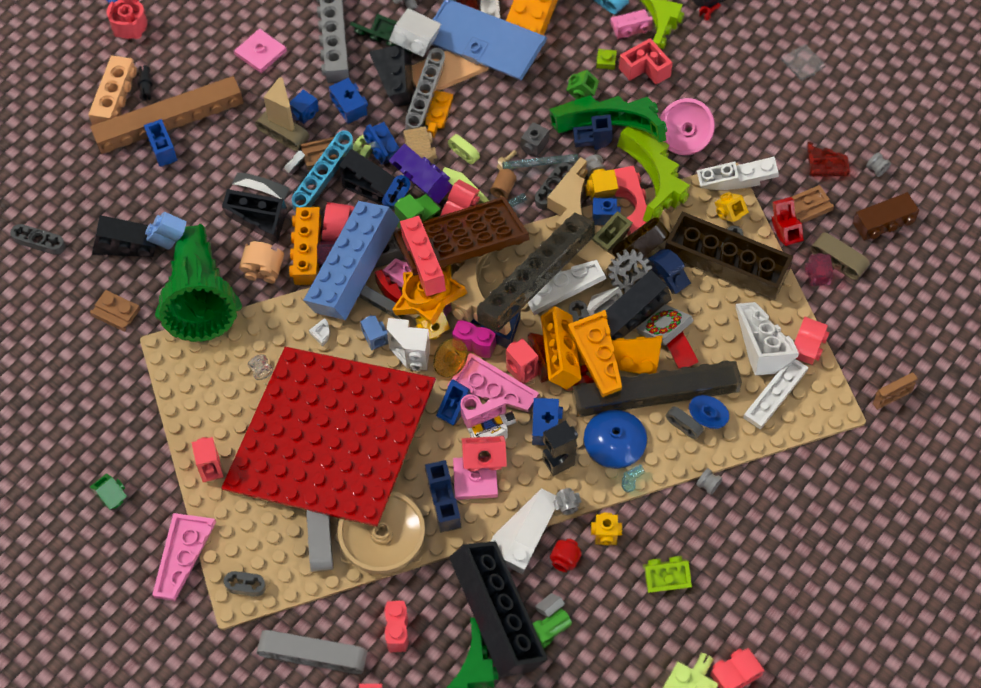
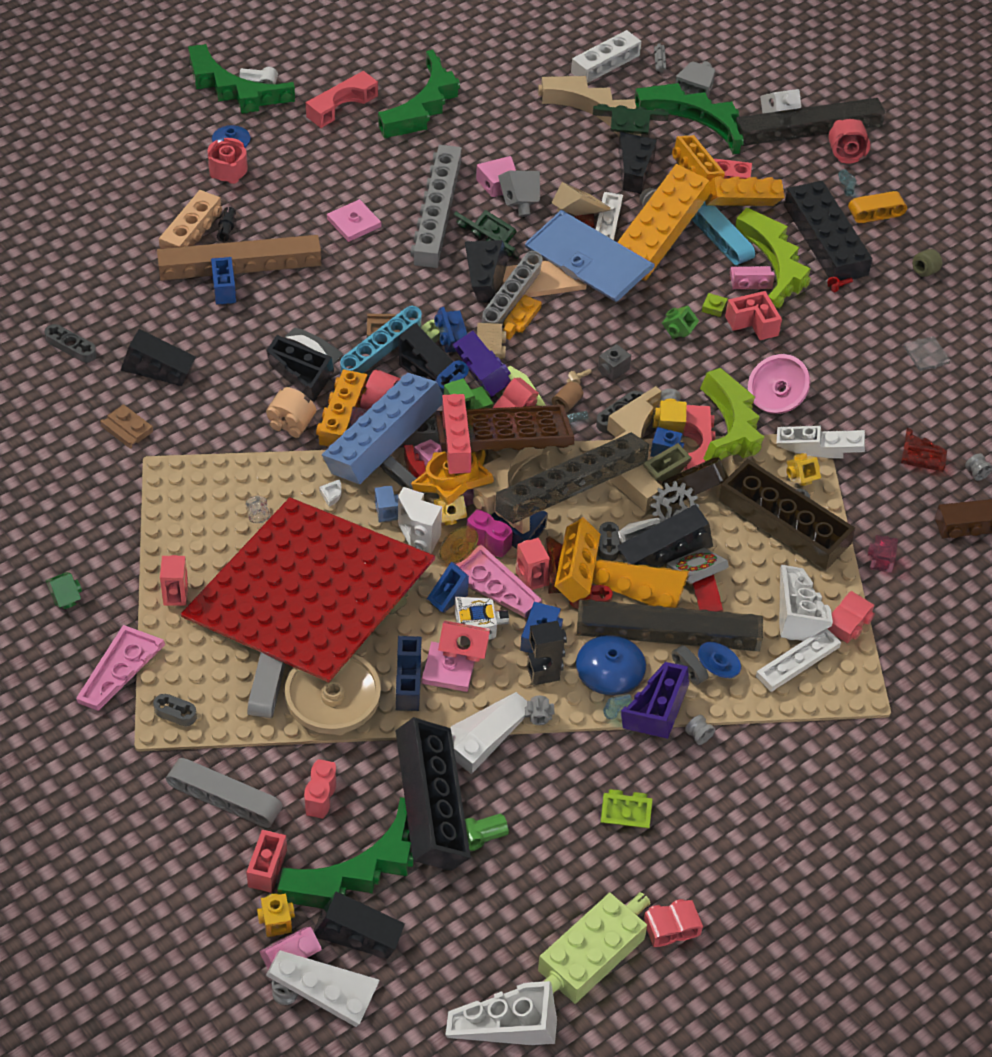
camera: 10 degrees right, 10 degrees down
light blue brick [145,212,187,250] -> none
green cone [155,224,242,342] -> none
dark tan beam [255,111,310,151] -> none
tan slope [264,77,295,131] -> none
white tile [284,150,305,173] -> none
blue brick [289,89,319,124] -> none
blue brick [329,78,368,124] -> none
white brick [389,8,441,57] -> none
yellowish green beam [448,134,480,164] -> none
bright pink plate [460,394,506,429] -> none
clear light blue bar [502,154,578,169] -> none
white wing [517,260,606,315] -> none
light grey tile [535,593,565,617] -> none
green arch [549,95,667,143] -> none
red head [550,538,582,572] -> none
light orange wing [568,310,622,398] -> none
dark blue brick [573,115,613,150] -> none
yellow brick [591,512,622,546] -> none
dark blue brick [648,249,691,294] -> none
red brick [771,197,804,246] -> none
medium nougat plate [792,185,834,223] -> none
dark tan beam [810,232,870,280] -> none
medium nougat plate [873,372,918,410] -> none
none -> dark purple wedge [621,662,689,739]

